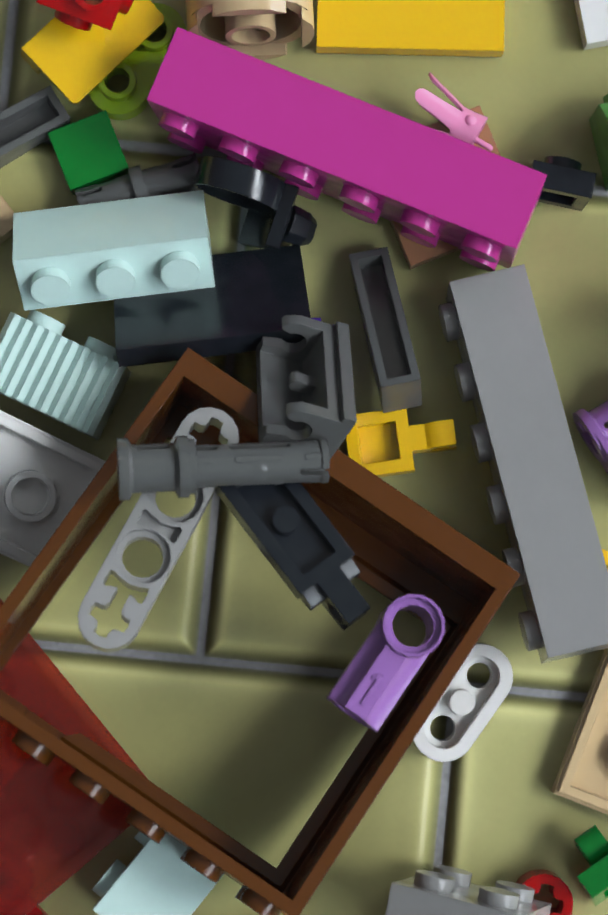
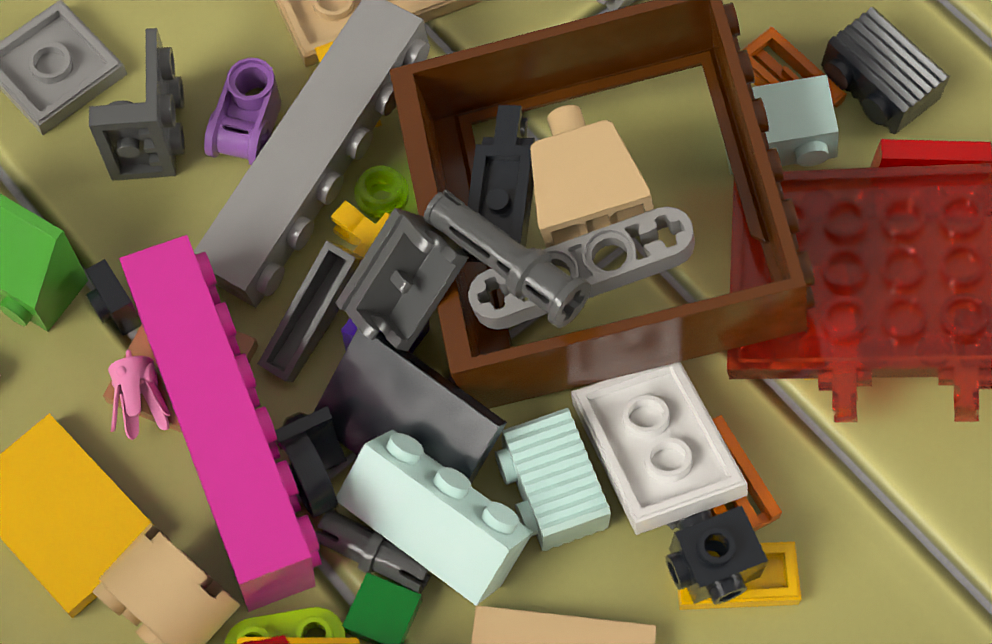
camera: 130 degrees left, 20 degrees down
medium lavender piece [326,594,445,732] -> none
none -> clear neon green plate [354,165,409,219]
none -> tan torso [530,105,654,248]

